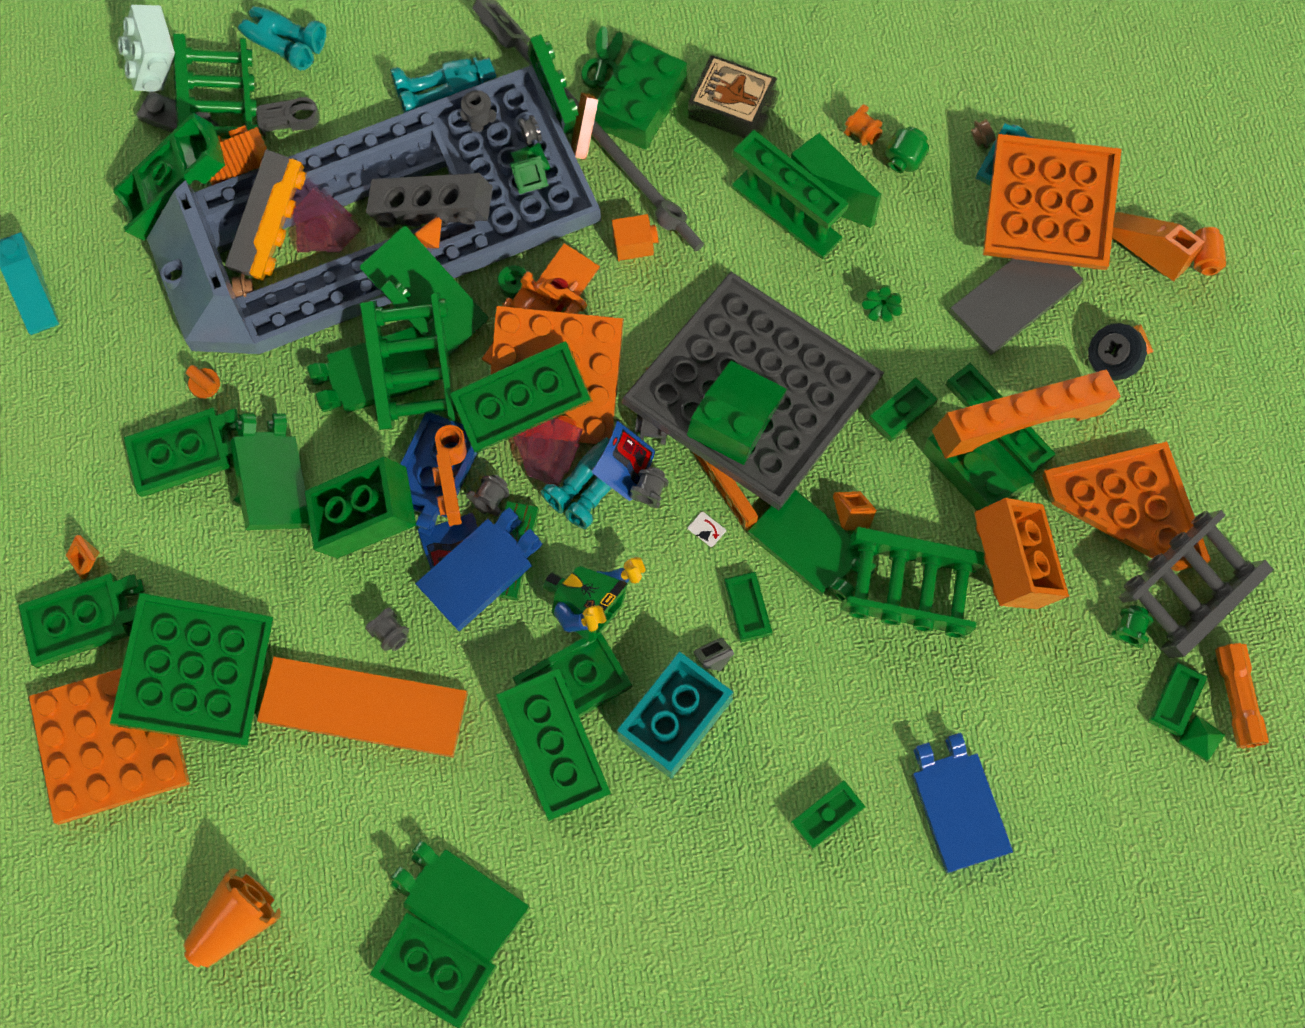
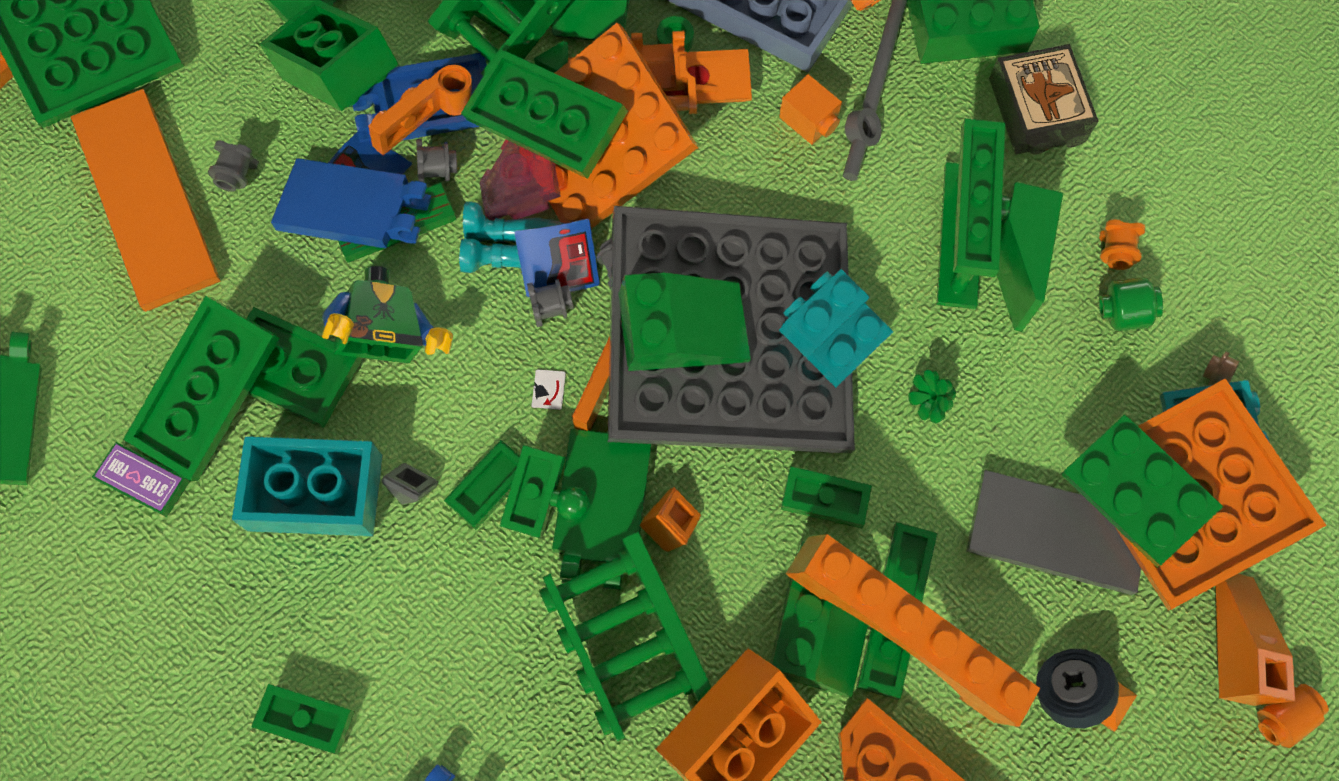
camera: 50 degrees right, 0 degrees up
none -> medium lavender tile [92,442,190,518]
none -> green plate [500,445,590,538]
none -> green slope [534,41,568,73]
none -> teal plate [779,269,894,388]
none -> green plate [1061,414,1224,568]

